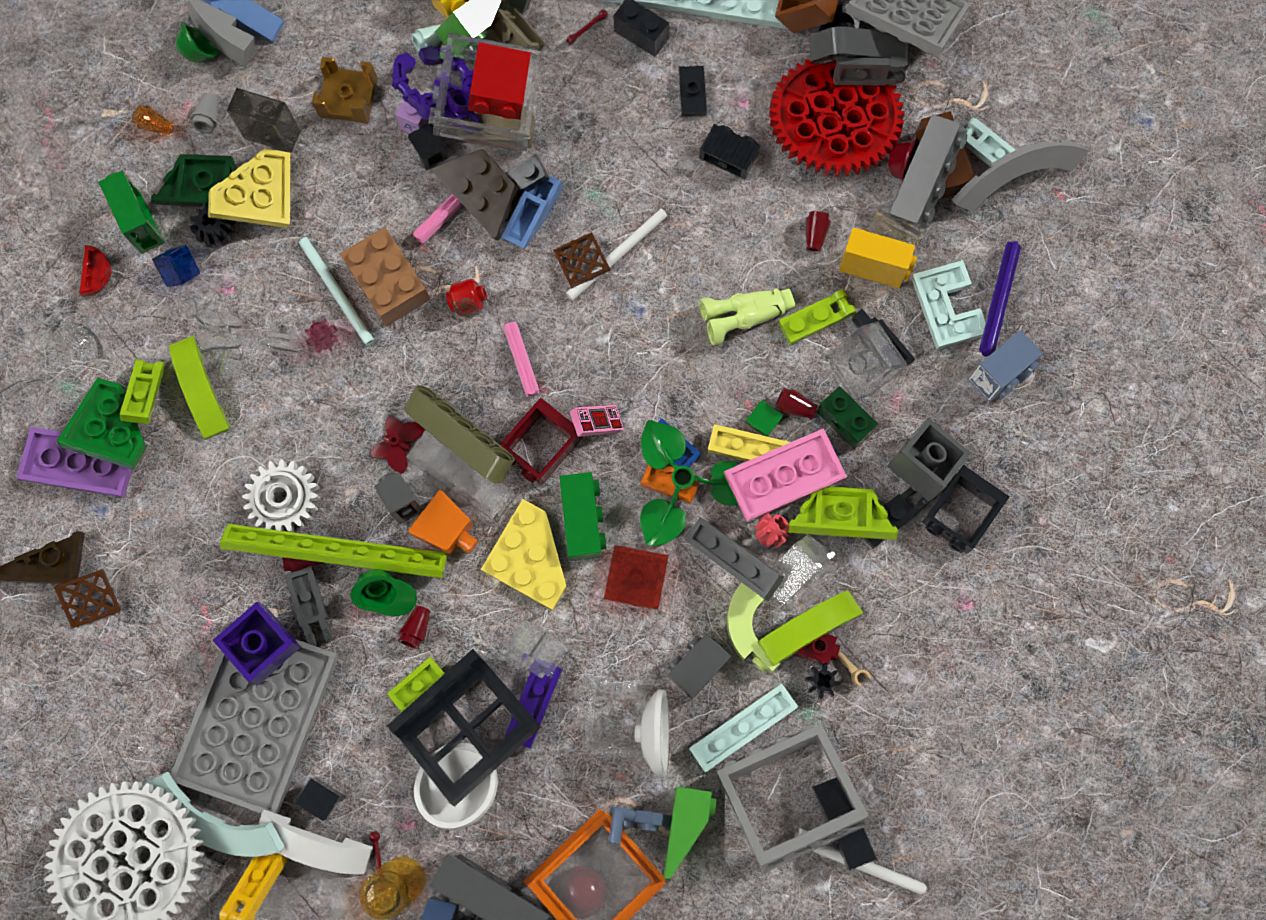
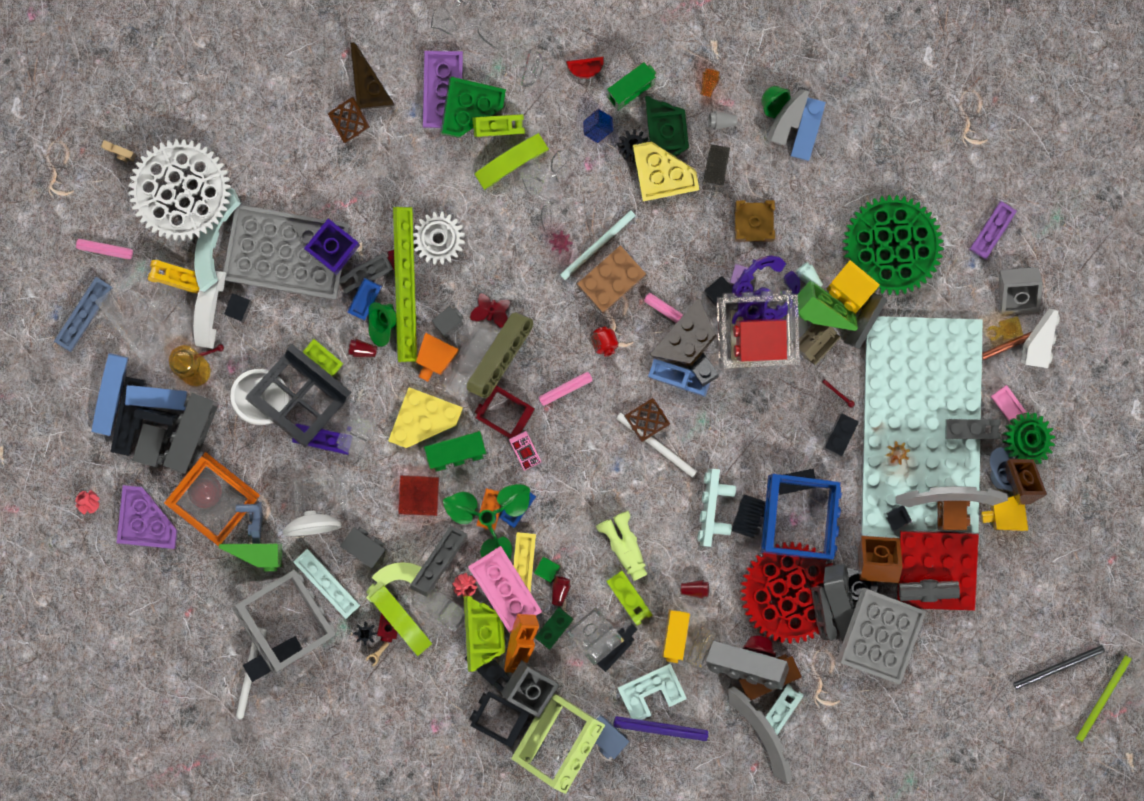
camera: 75 degrees right, 10 degrees up
none -> blue tile [347,277,382,321]
none -> orange slope [504,614,539,673]
none -> yellowish green window [511,693,605,794]
none -> light aqua plate [697,469,736,547]
none -> blue window [761,474,842,561]

